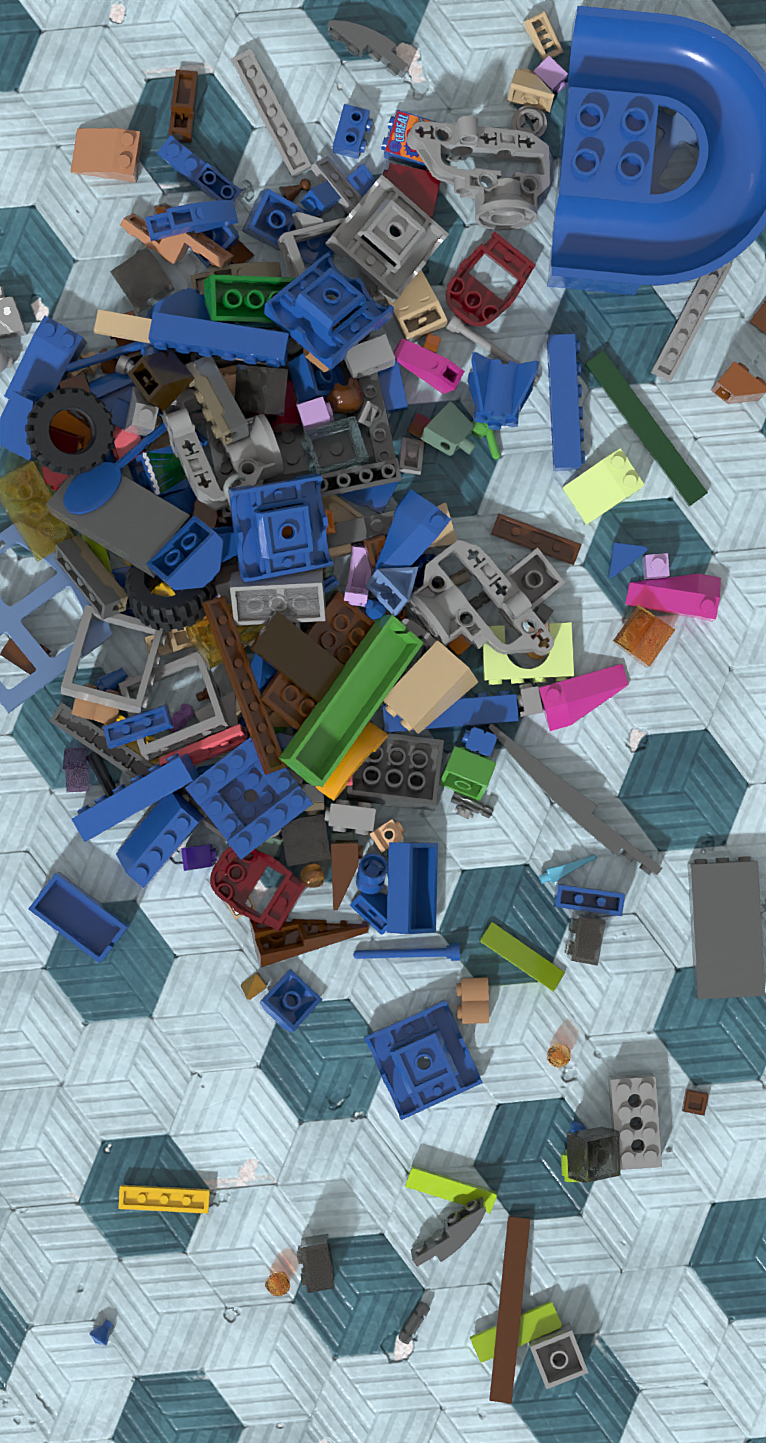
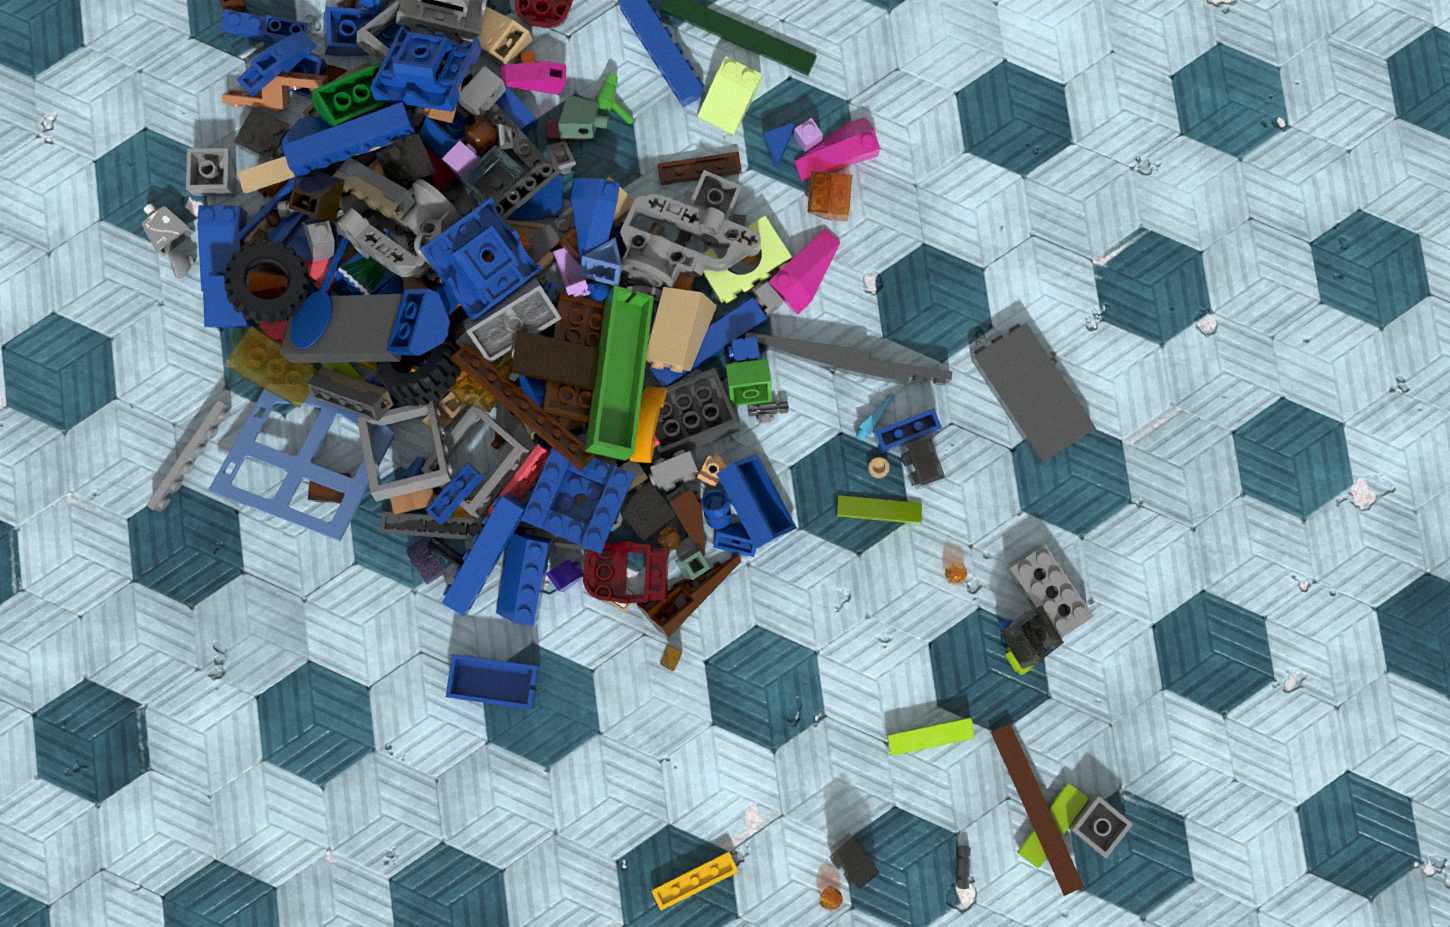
camera: 20 degrees left, 5 degrees down
nougat slope [71,128,143,183] -> none
medium lavender piece [167,704,195,733] -> none
sand green tile [256,837,284,858] -> none
blue slope [259,969,323,1033] -> none
light grey slope [292,212,323,230] -> none
blue piece [353,943,460,961] -> none
blue piece [364,999,483,1120] -> none
dark grey slope [411,1197,486,1267] -> none
light grey piece [446,315,540,383] -> none
medium nougat brick [456,977,489,1024] -> none
blue brick [468,352,539,430] -> none
reddish brown tile [682,1089,709,1116] -> none
none -> light grey slope [186,148,236,196]
none -> sand green brick [675,550,710,580]
none -> tan tile [868,457,890,478]

